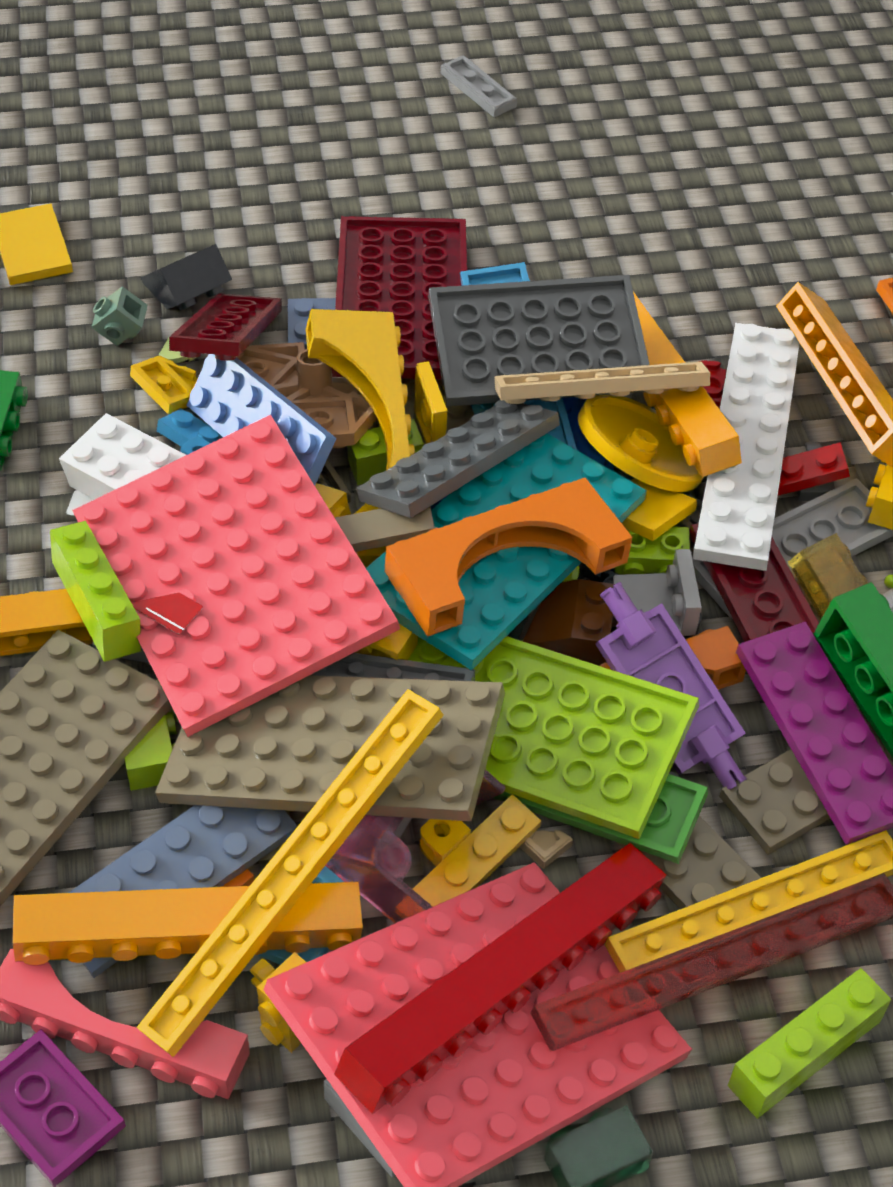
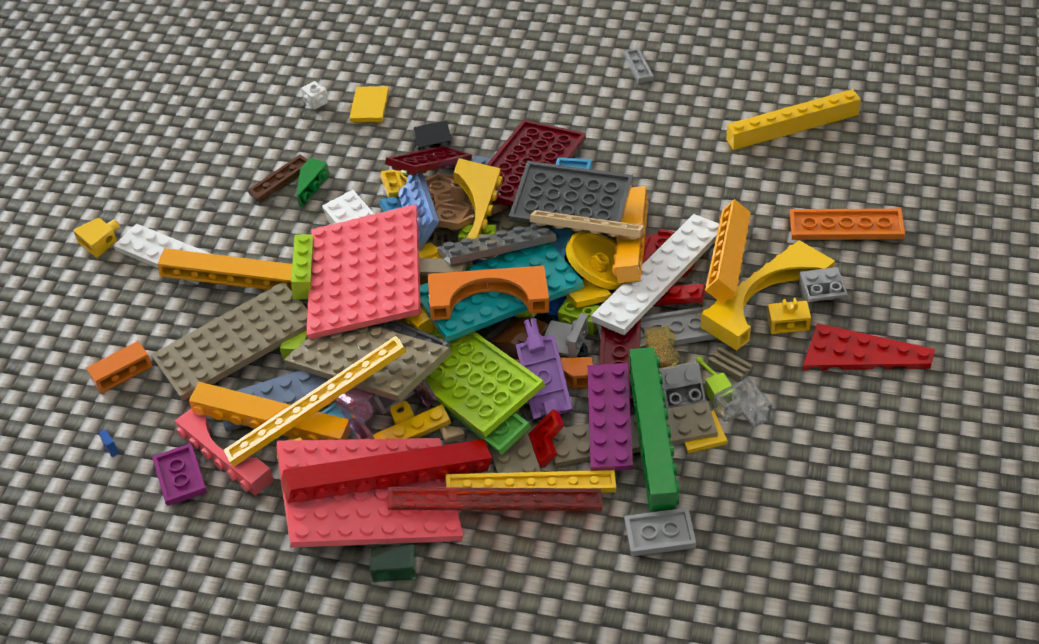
camera: 30 degrees right, 5 degrees down
sand green brick [91,286,148,346] -> none
red sticker [132,592,203,634] -> none
yellow tile [414,361,447,444] -> none
lime brick [727,968,891,1119] -> none
none -> red plate [528,409,564,468]
none -> yellow brick [726,89,861,150]

